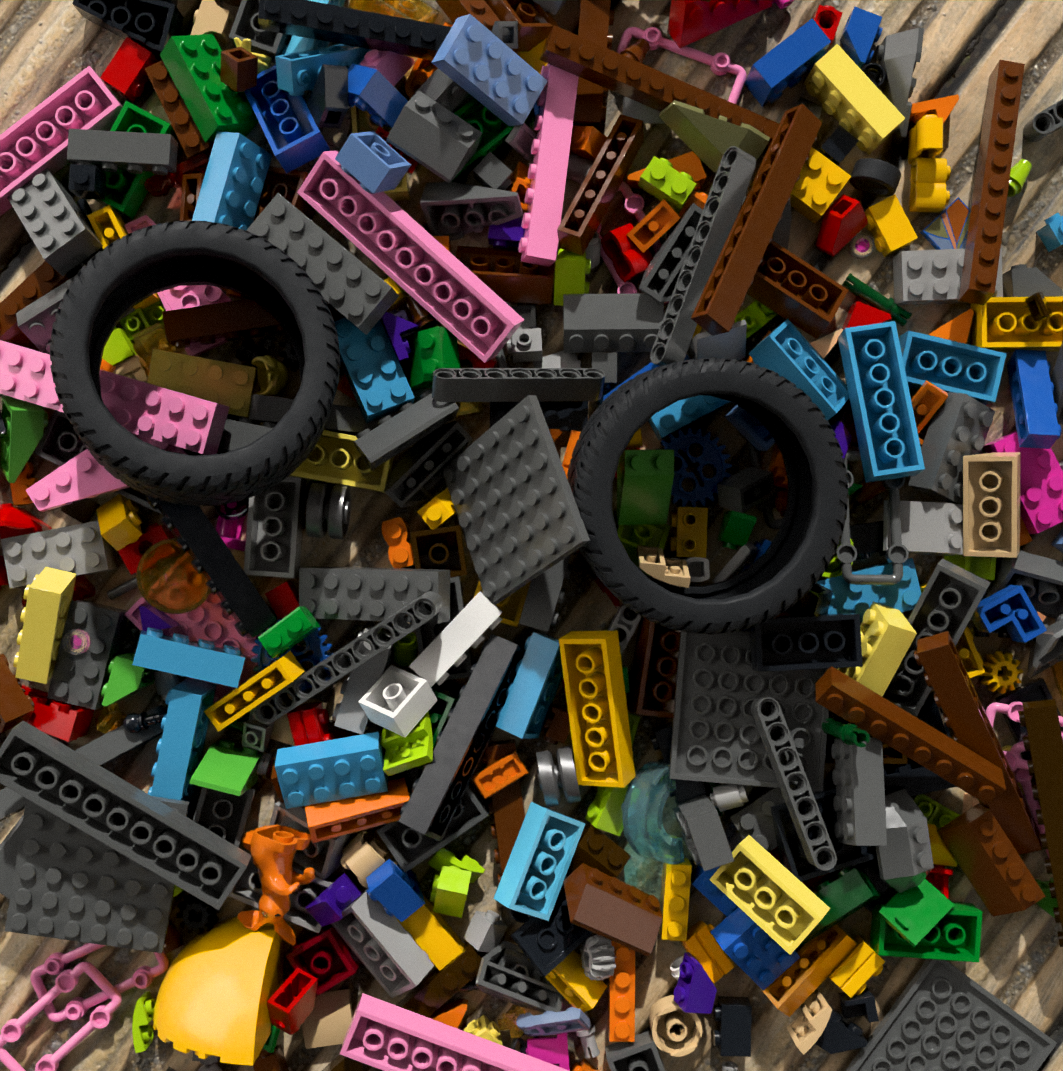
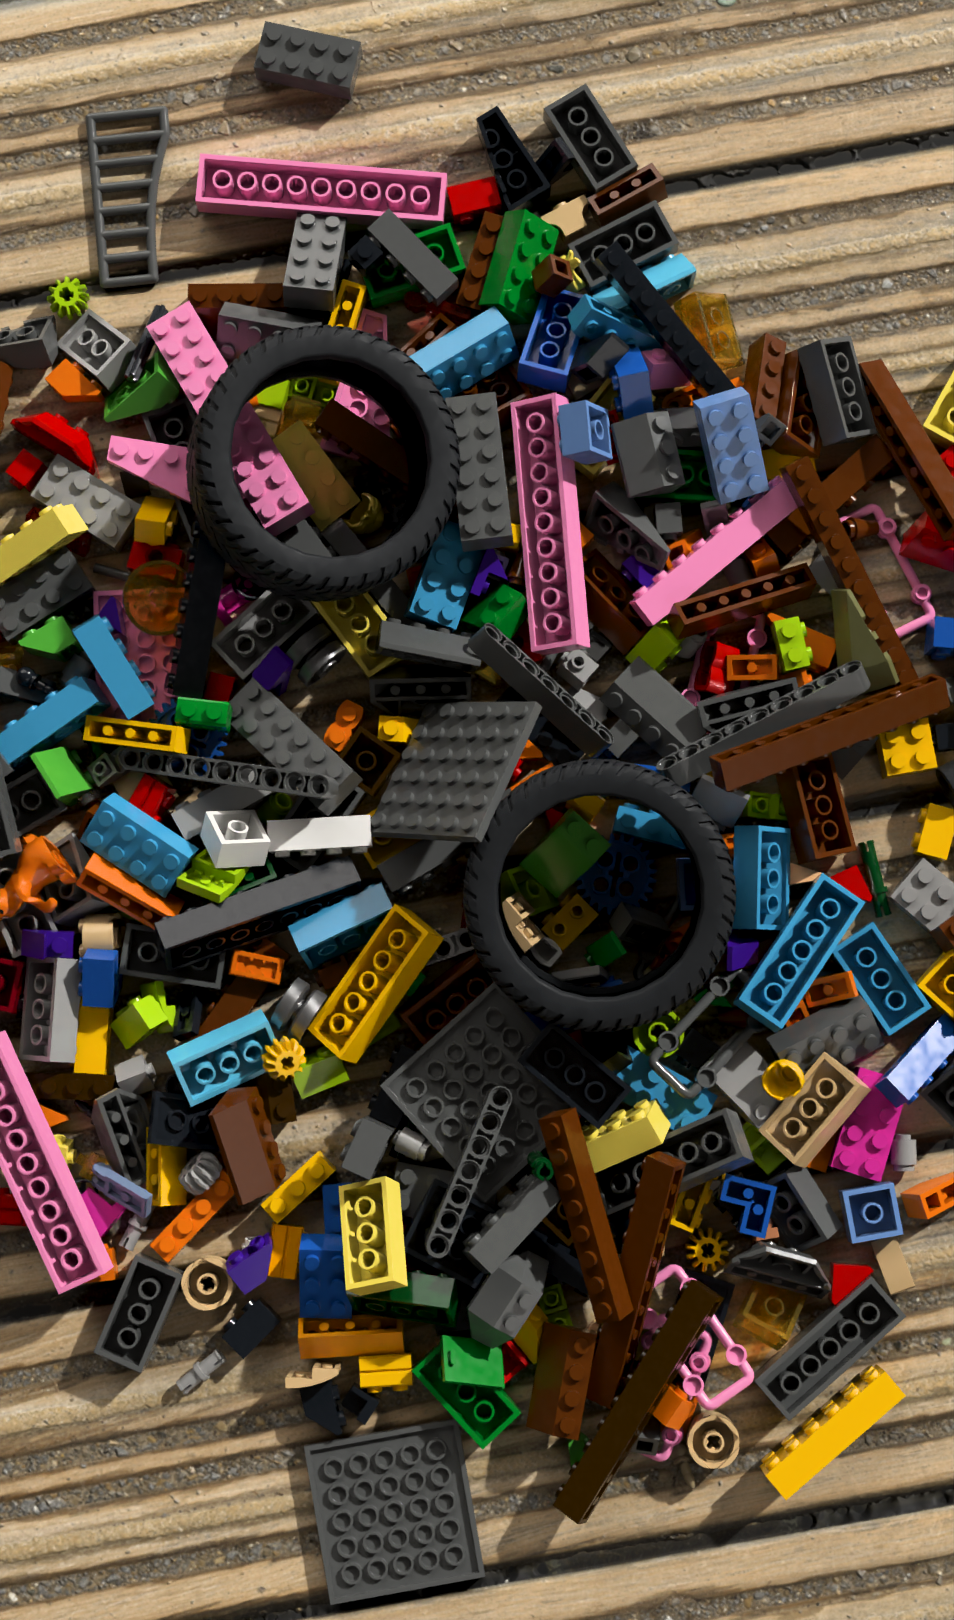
camera: 45 degrees right, 5 degrees down
orange plate [10,461,38,506] -> none
clear tile [62,629,91,655] -> none
clear light blue brick [621,761,684,864] -> none
red slope [816,194,868,257] -> none
tile [848,233,875,260] -> none
orange slope [928,308,974,344] -> none
none -> black plate [173,986,204,1042]
none -> dark purple slope [252,645,294,696]
none -> yellow gear [261,1036,306,1082]
none -> yellow hair [761,1059,805,1101]

